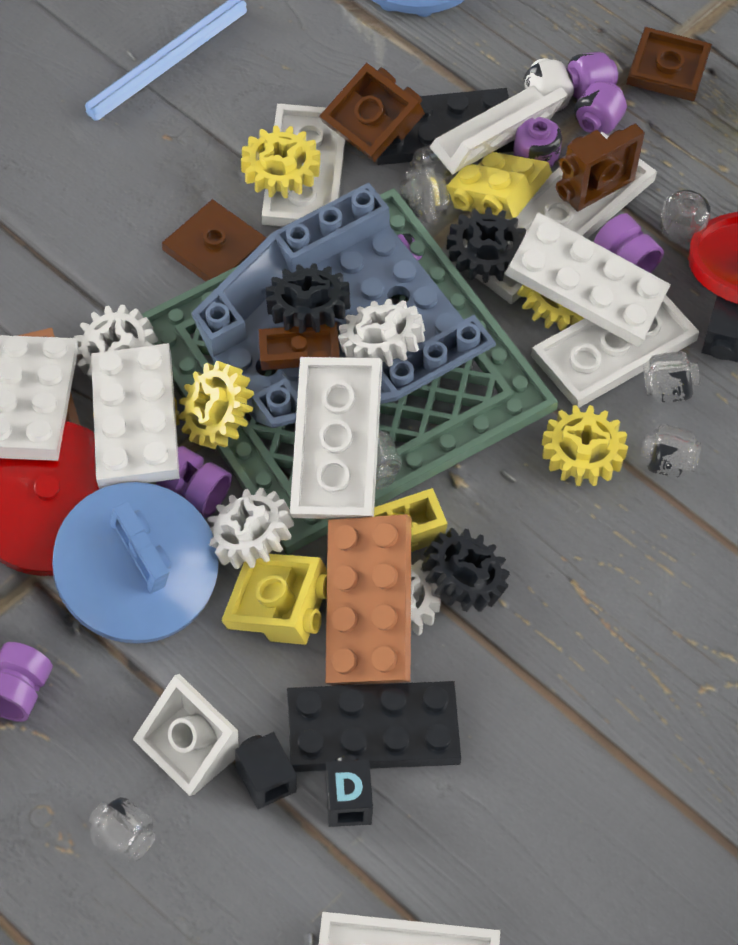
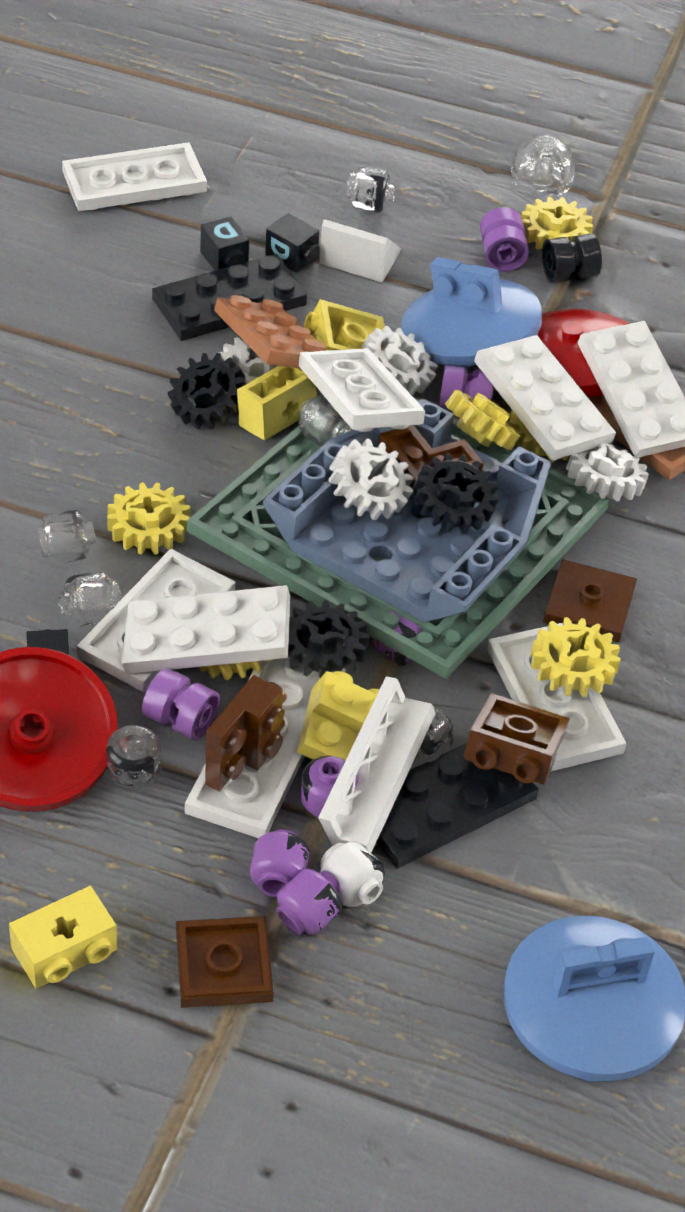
camera: 155 degrees right, 10 degrees down
clear head [399,167,450,223] -> none

